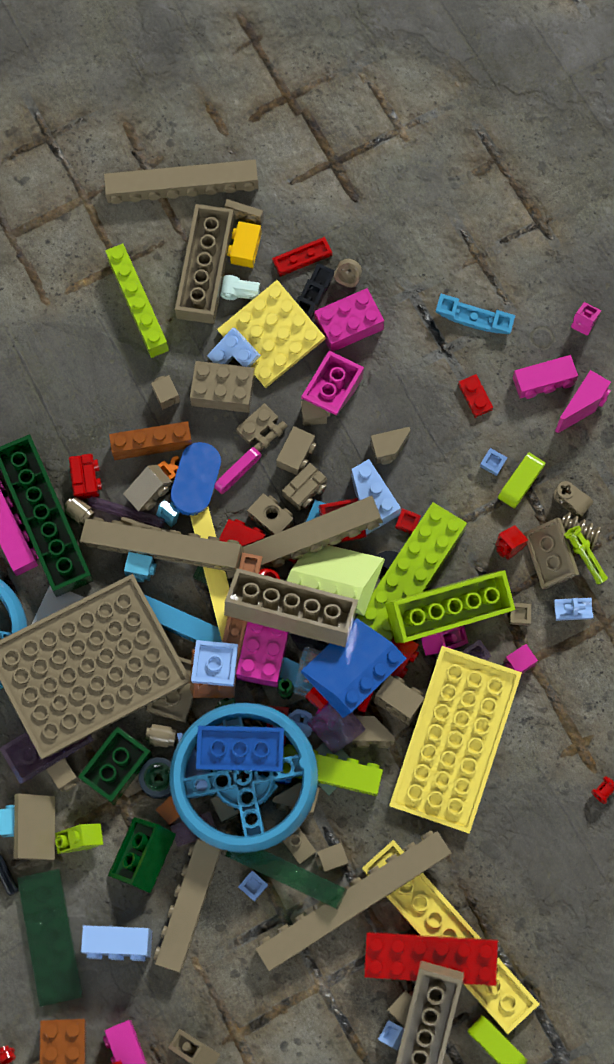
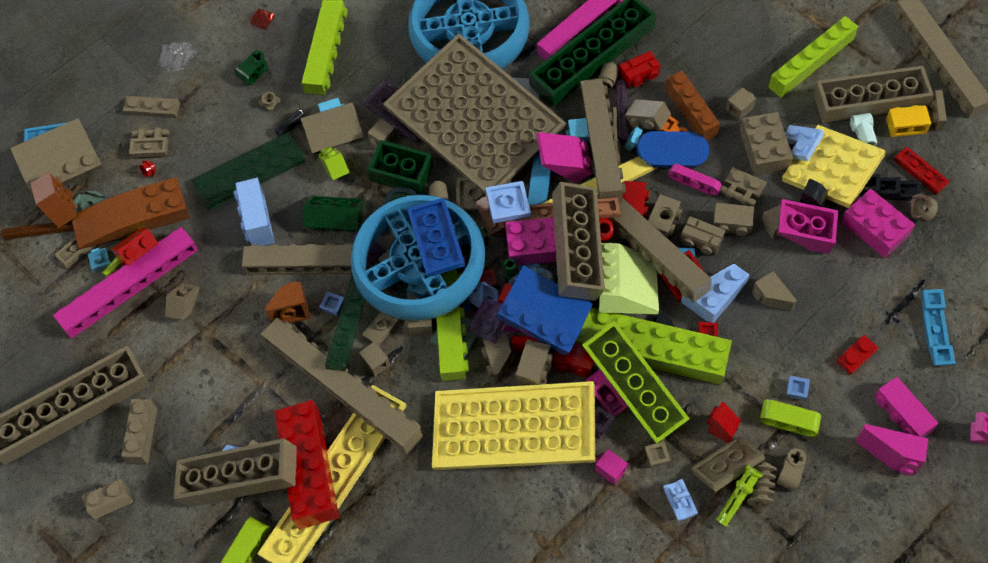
camera: 75 degrees right, 10 degrees down
none -> dark orange slope [265,282,311,323]
none -> dark pink slope [536,132,593,183]
none -> black brick [799,178,828,207]

